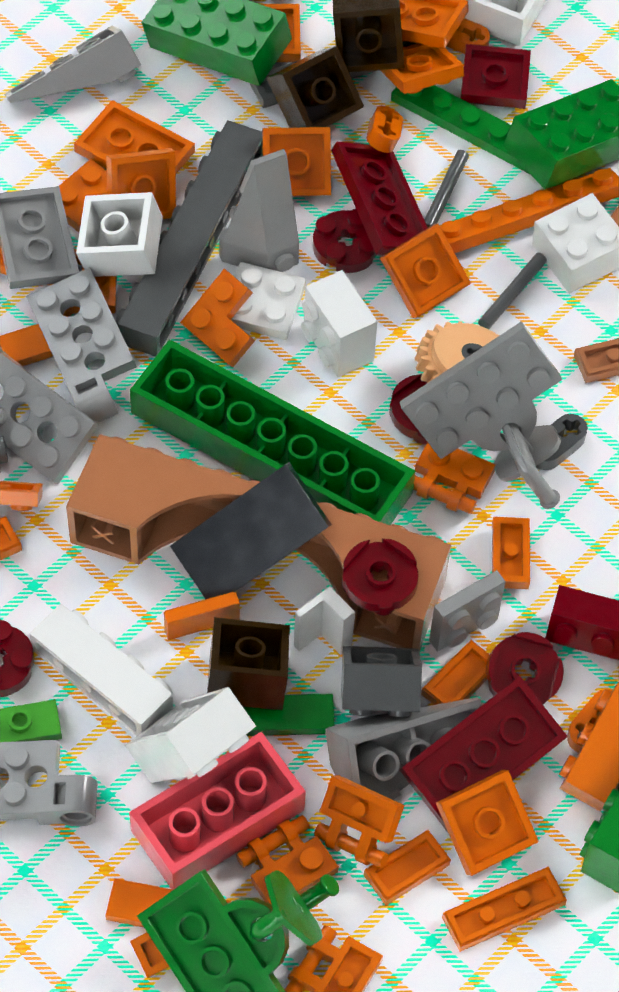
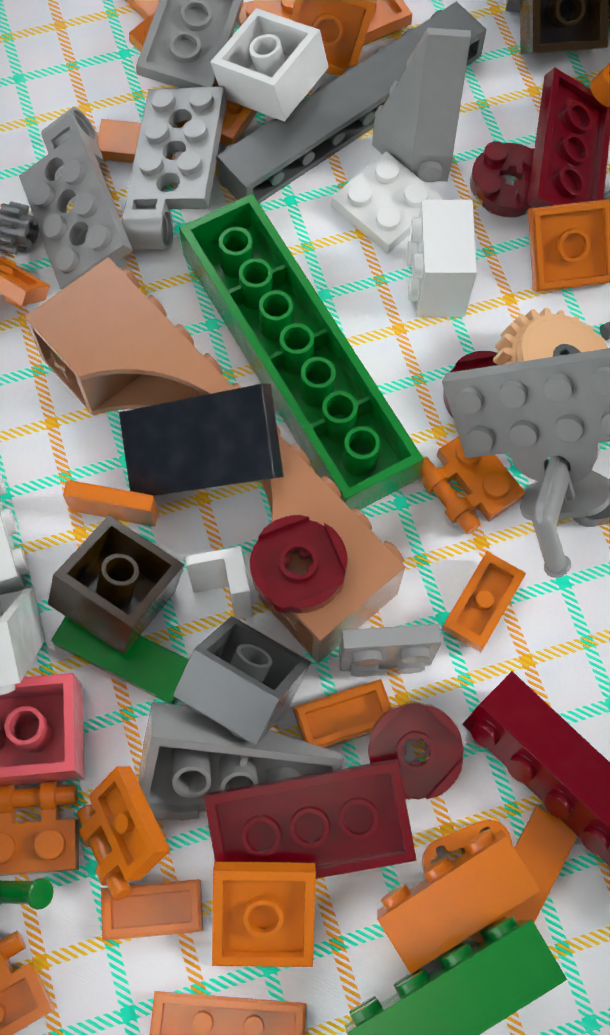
camera: 30 degrees right, 10 degrees up
orange plate [180,269,255,367] -> none
orange plate [262,127,331,196] -> none

